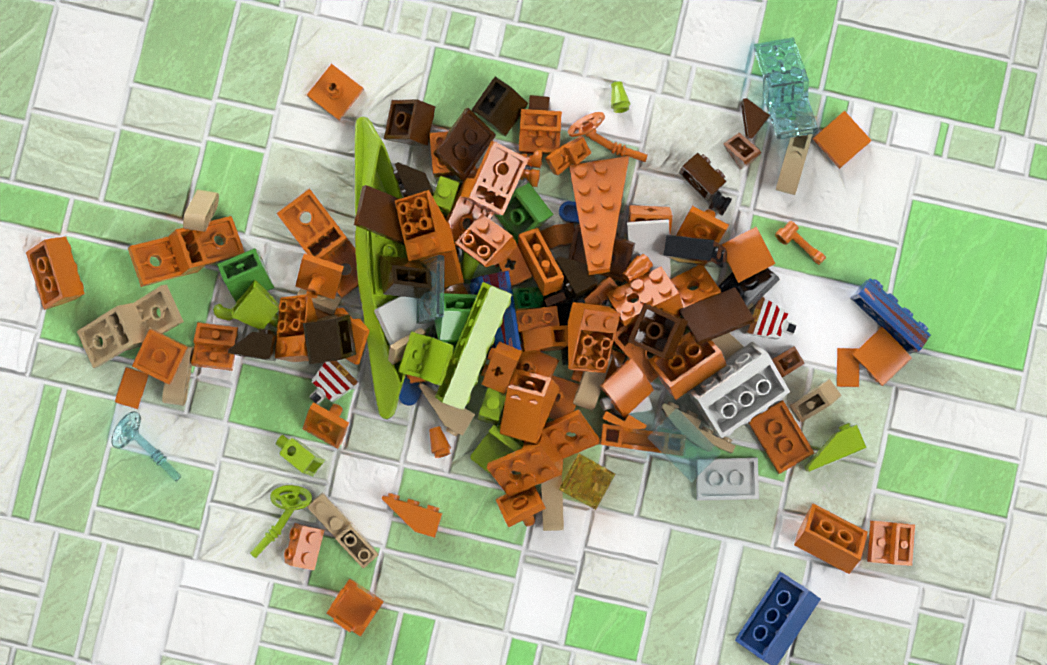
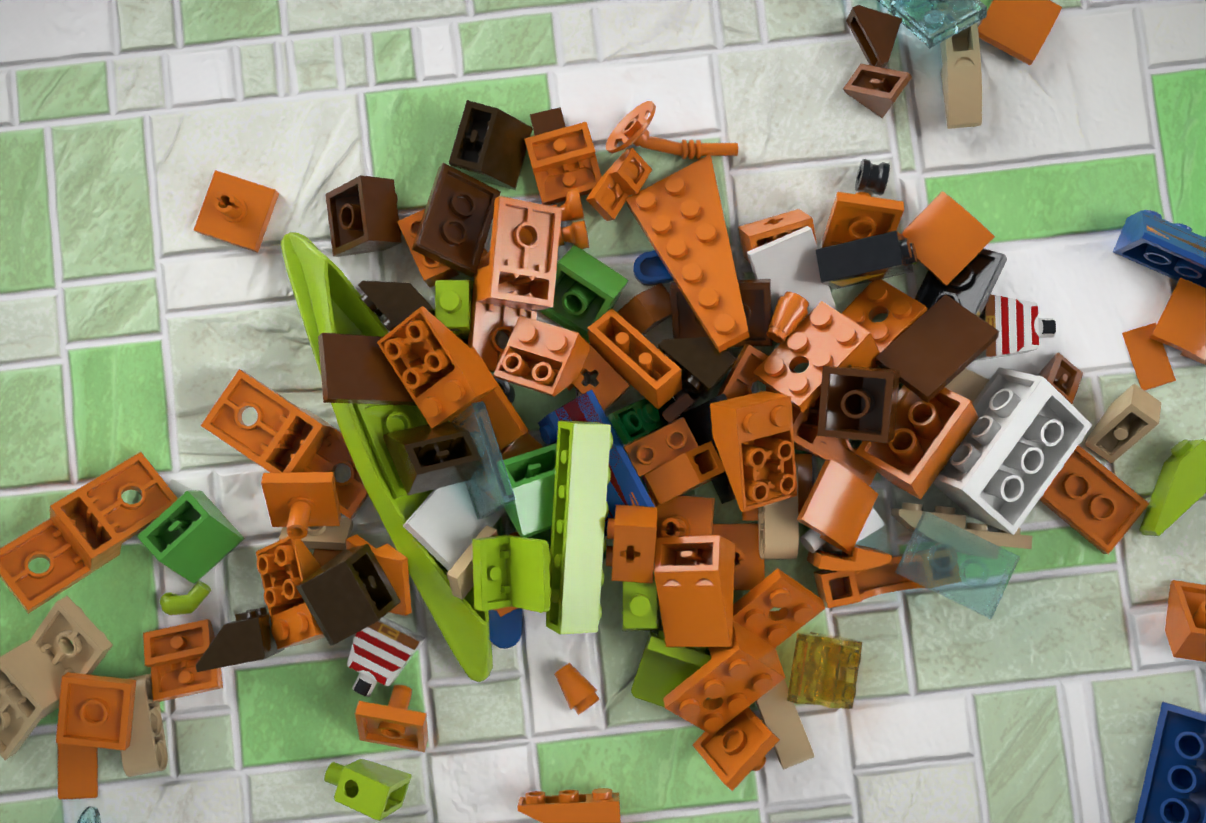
camera: 15 degrees left, 0 degrees up
tan beam [183,190,219,232] -> none
lime torso [231,280,279,329] -> none
tan slope [418,383,475,436] -> none
lime cone [461,252,479,280] -> none
lime cone [611,81,631,113] -> none
reddish brown slope [679,153,727,201] -> none
white tile [695,458,759,501] -> none
orange brick [775,221,826,265] -> none

